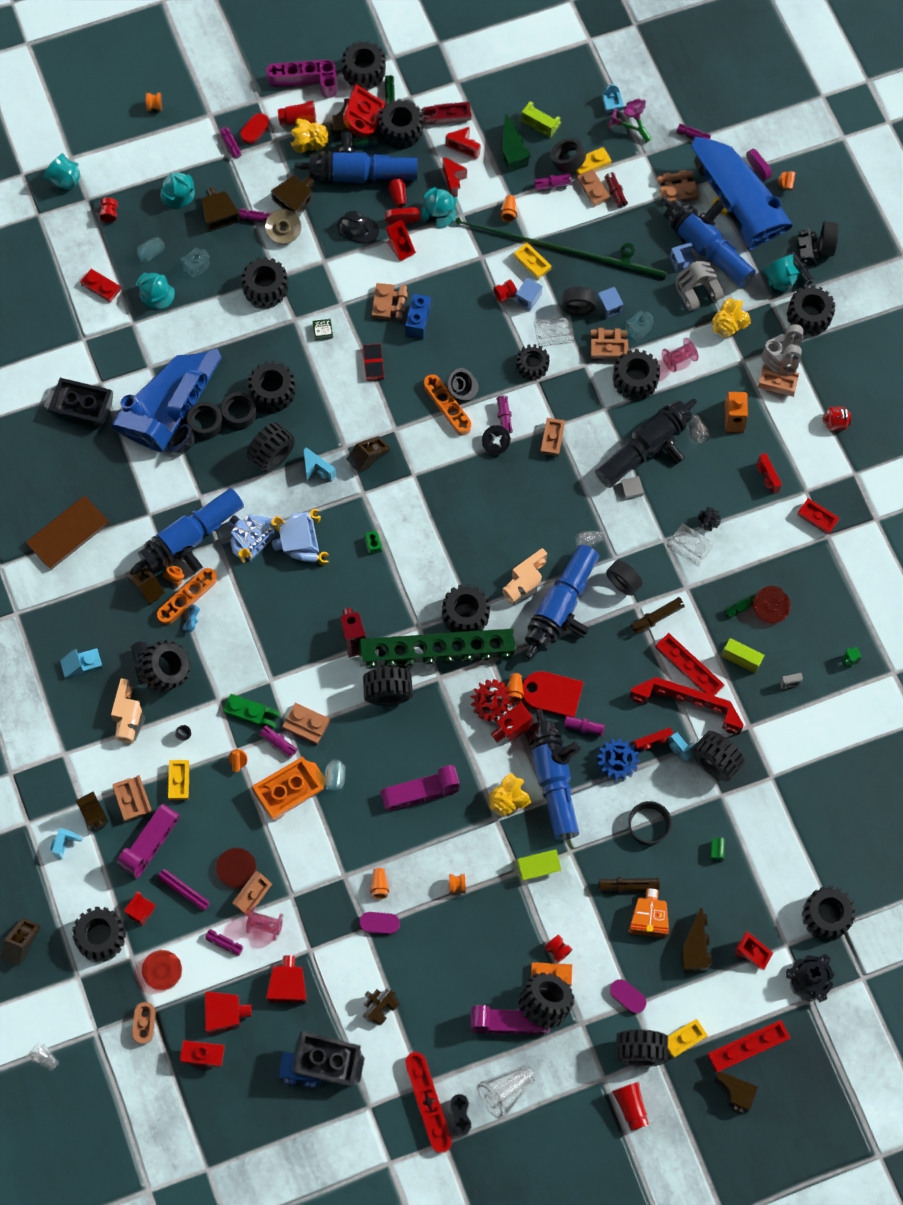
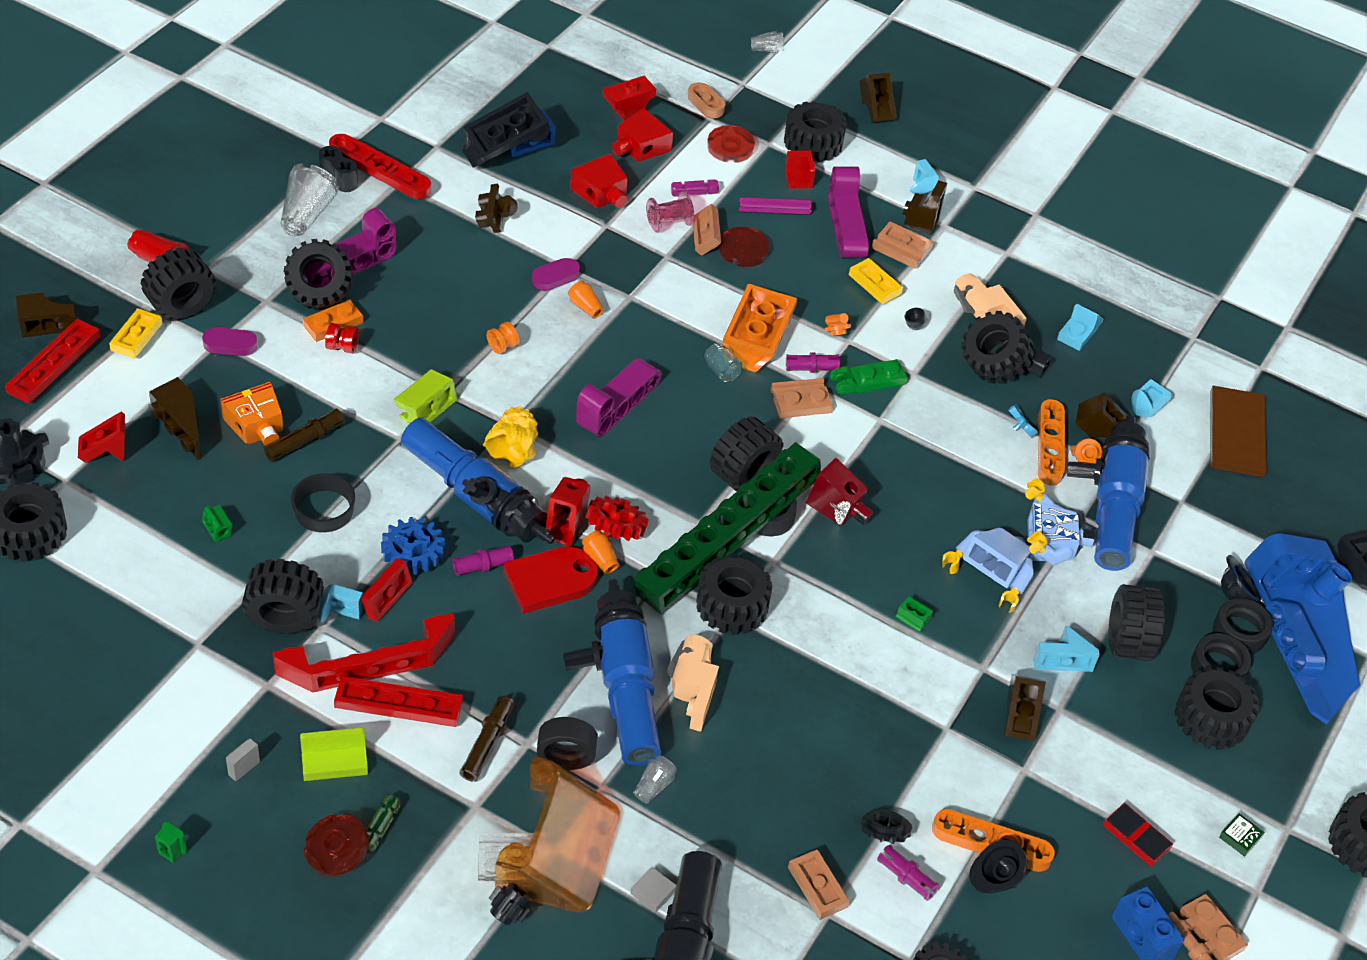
camera: 140 degrees right, 20 degrees down
none -> clear orange windscreen [495,756,620,912]
none -> medium azure plate [1131,379,1172,417]

